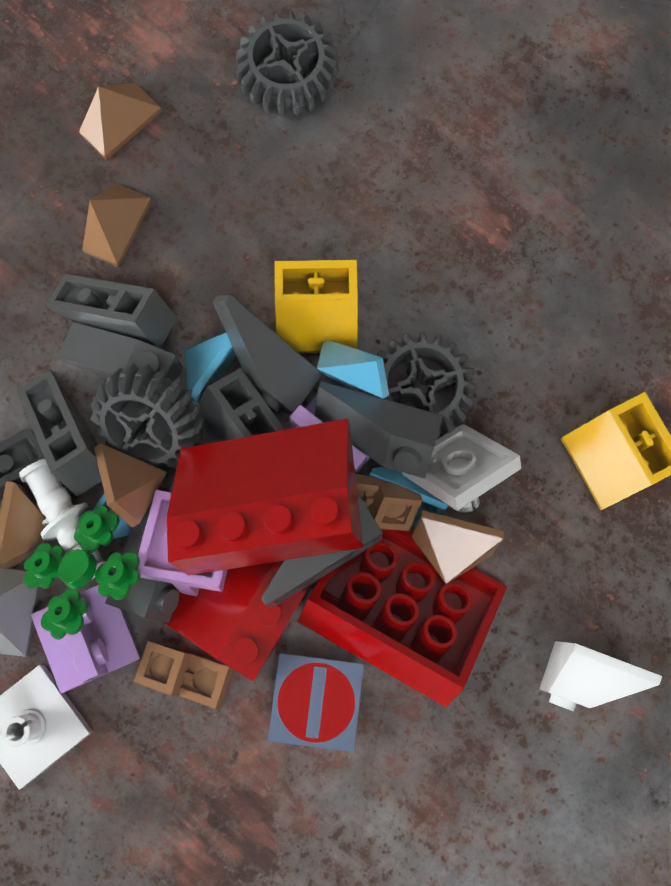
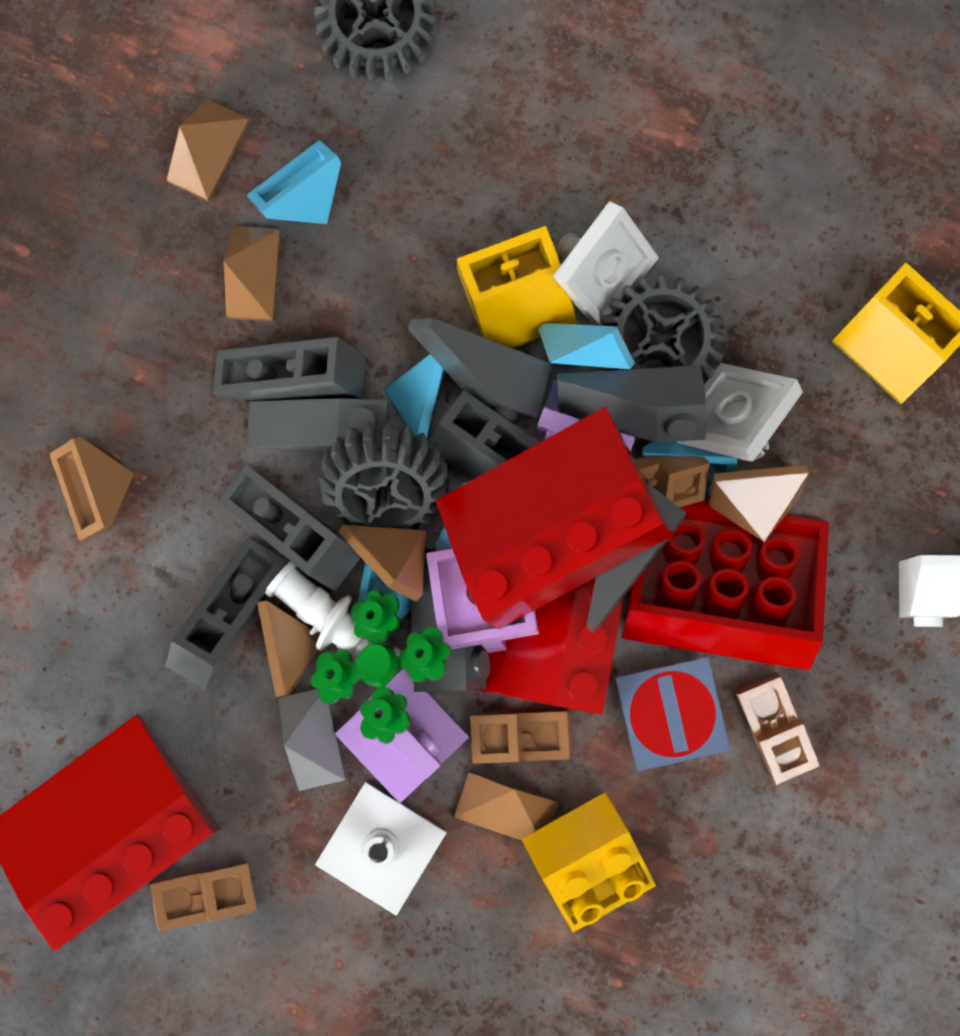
camera: 20 degrees left, 5 degrees up
none -> medium azure slope [247,140,341,224]
none -> medium nougat slope [454,772,559,840]
none -> yellow slope [521,792,656,933]
none -> white tile [553,201,659,326]
none -> slope [733,672,820,785]

